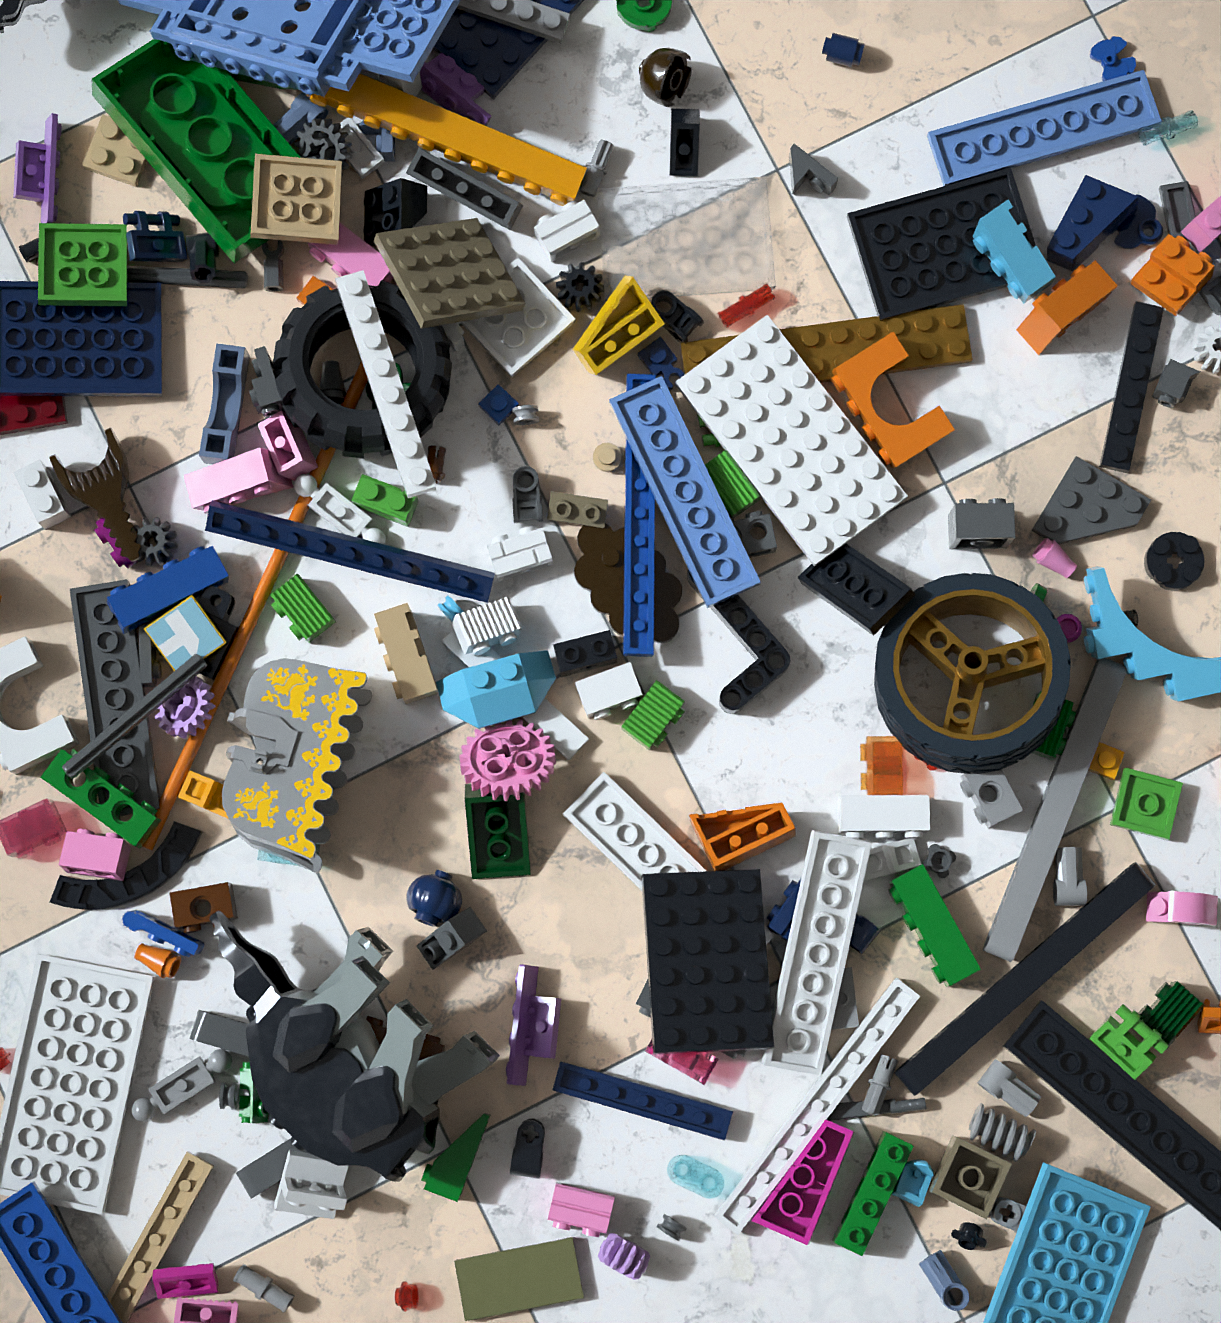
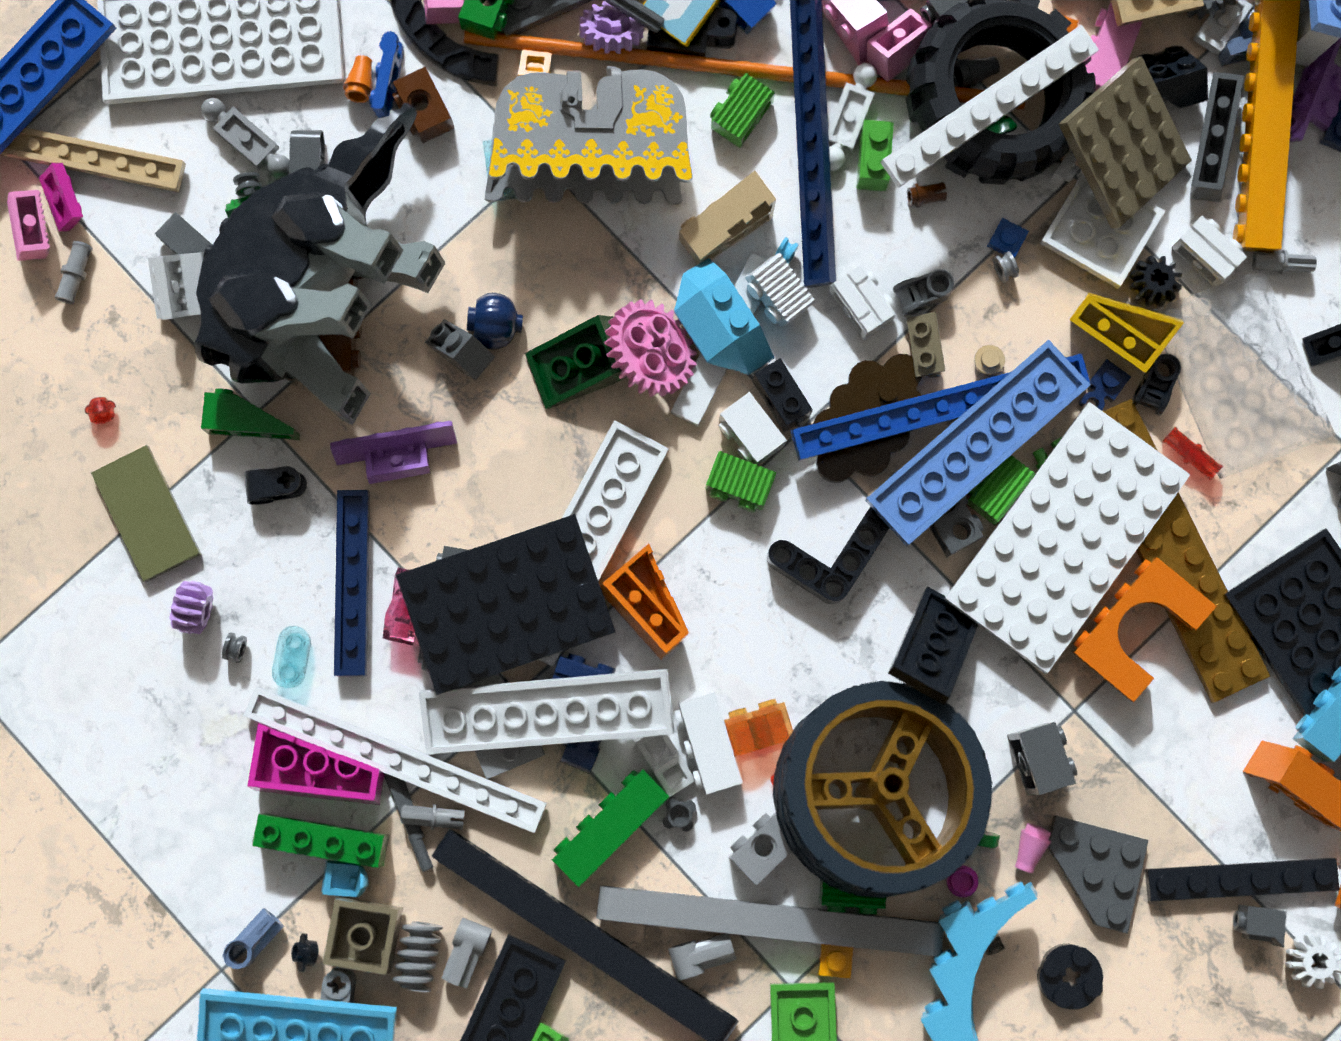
camera: 70 degrees right, 0 degrees up
bright pink brick [548,1182,615,1237] -> none

